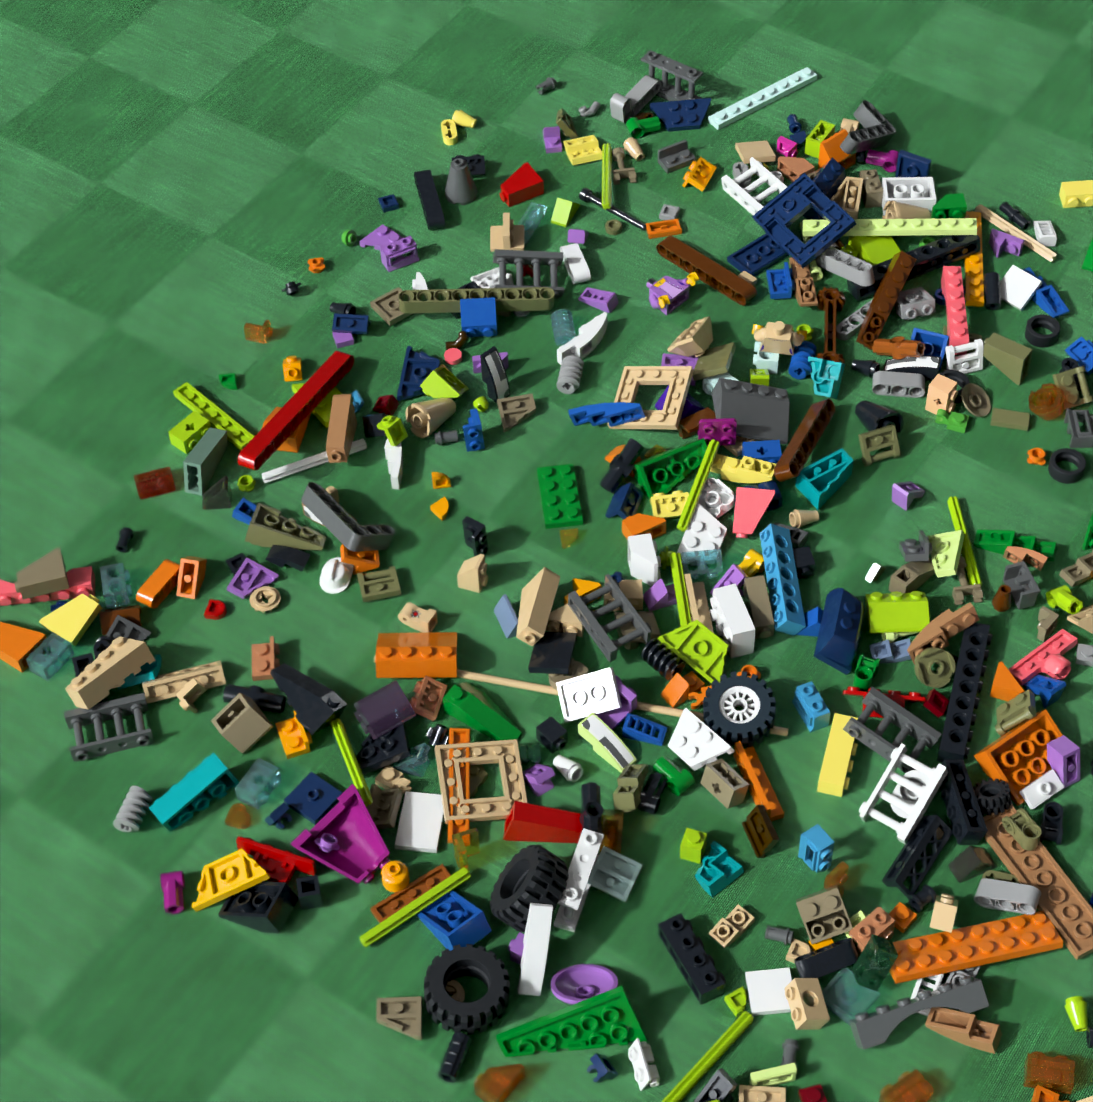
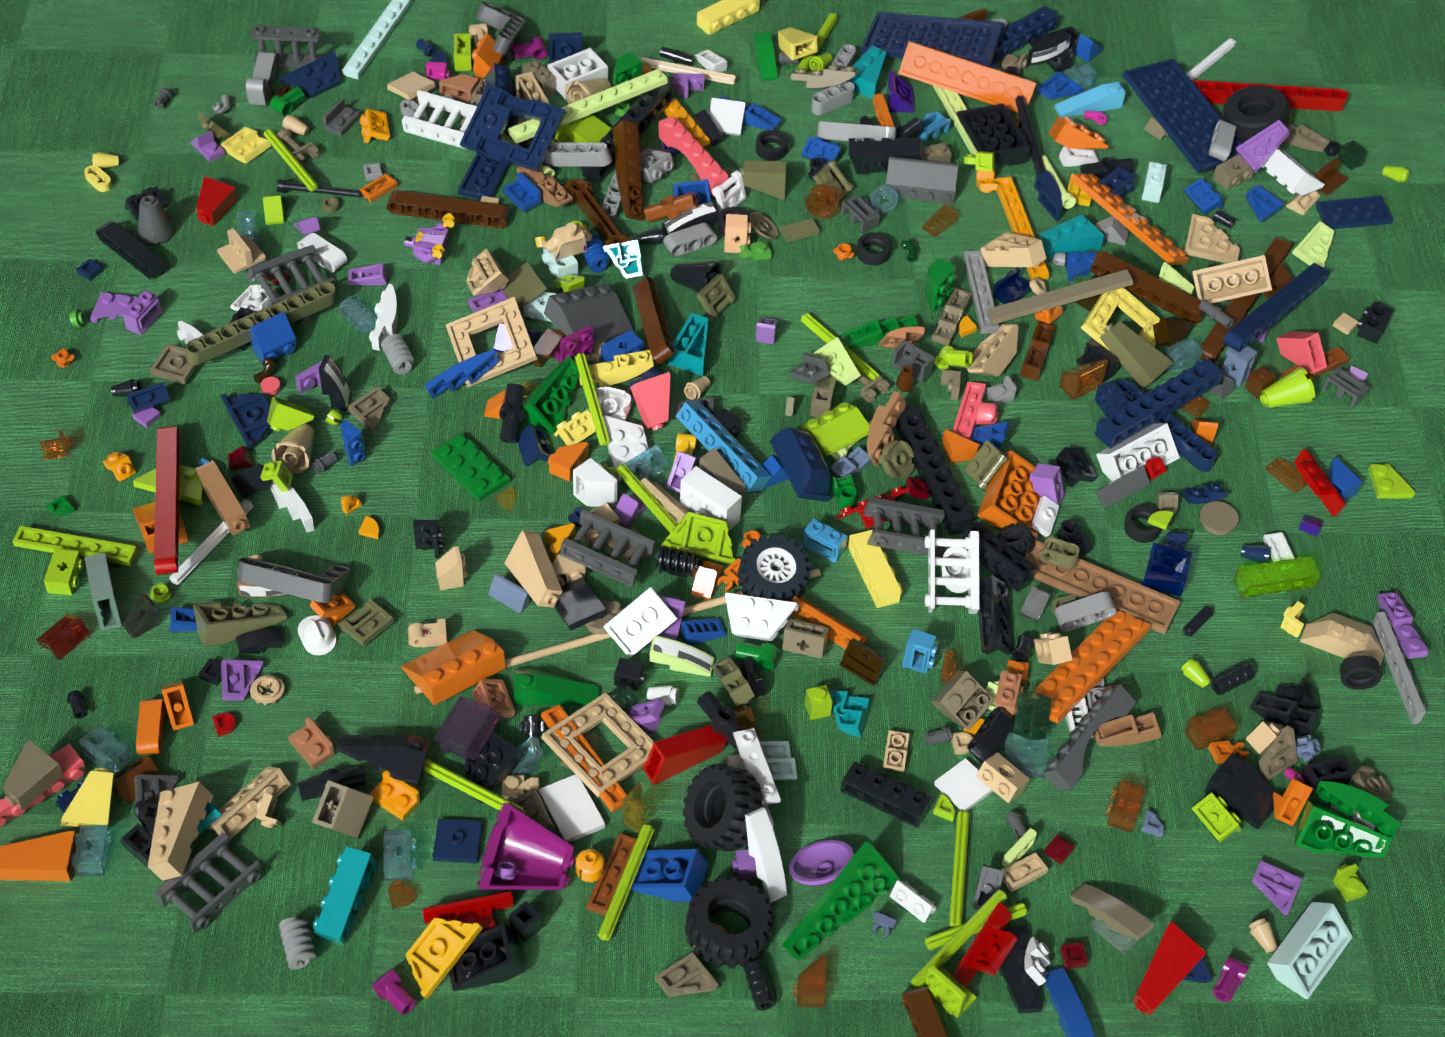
camera: 40 degrees left, 0 degrees up
dark blue tile [264,802,292,830] -> none
black plate [282,281,301,296] -> none

